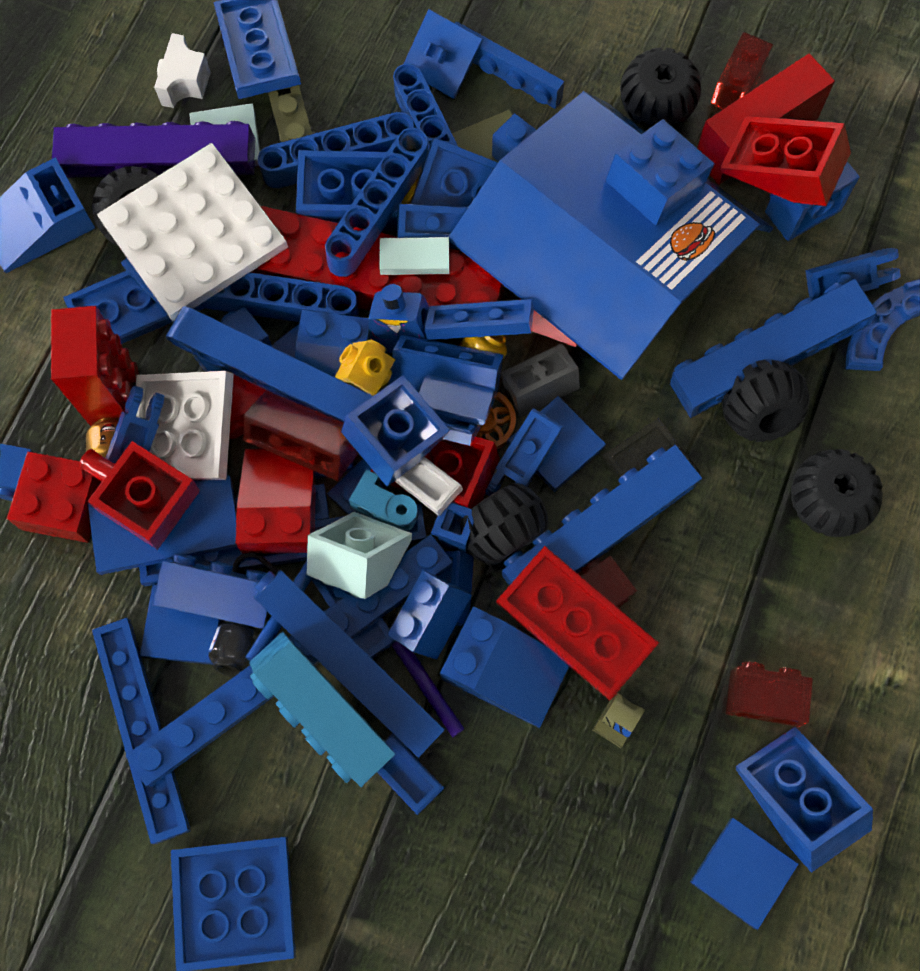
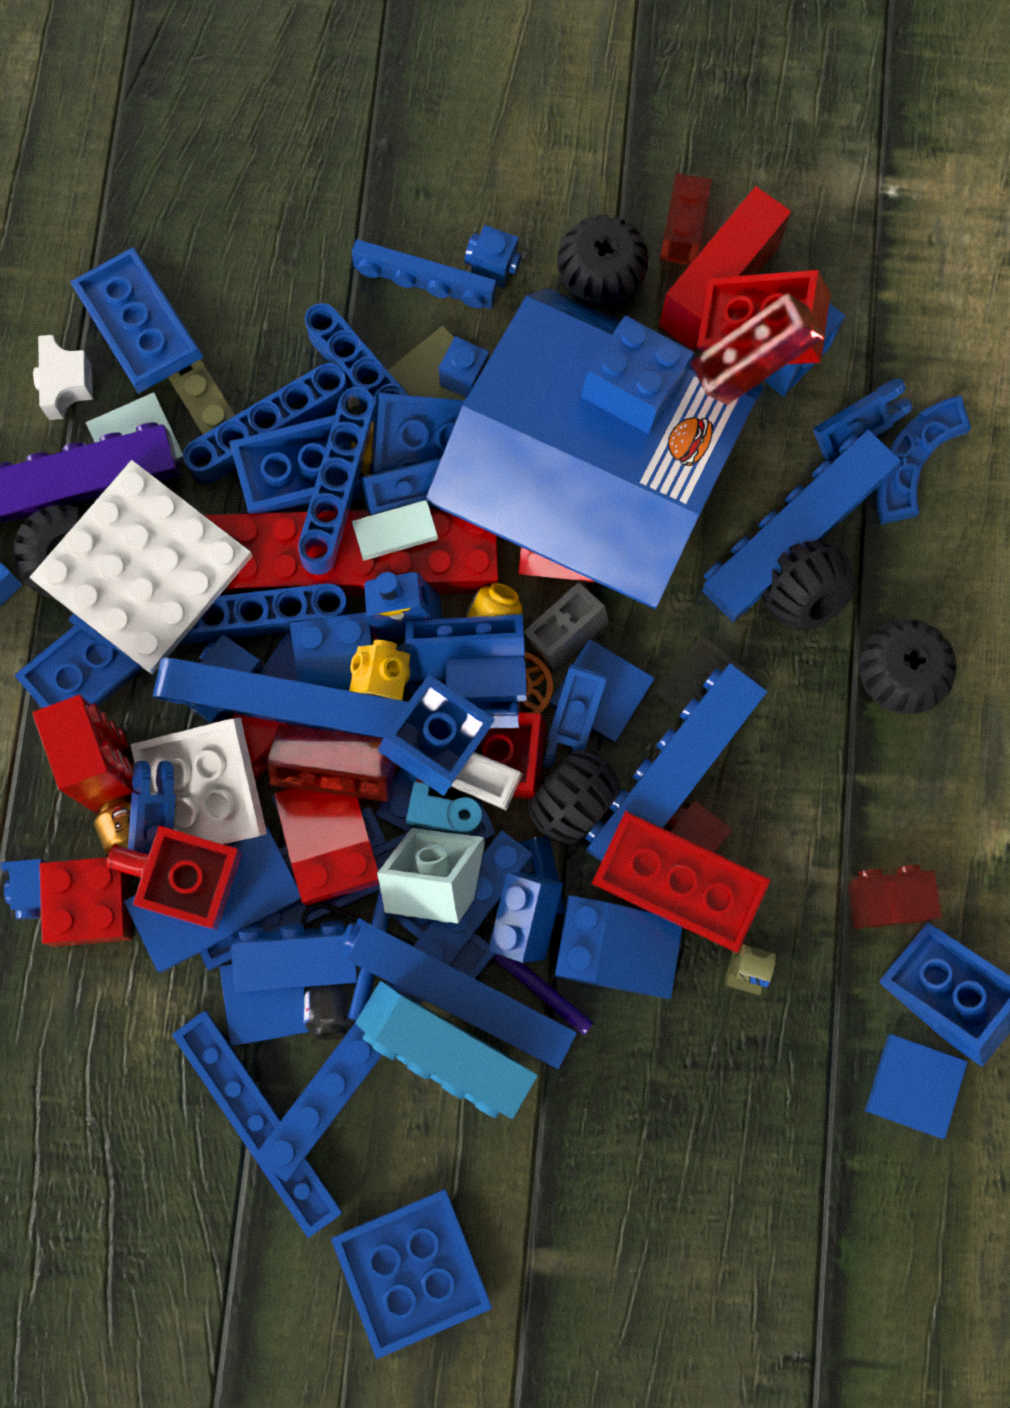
camera: 20 degrees left, 5 degrees up
blue tile [377,733,445,816] -> none
blue piece [404,9,483,99] -> none
blue plate [424,299,534,340] -> none
blue brick [431,502,474,553] -> none
none -> blue brick [464,225,522,289]
none -> clear red brick [690,293,824,405]

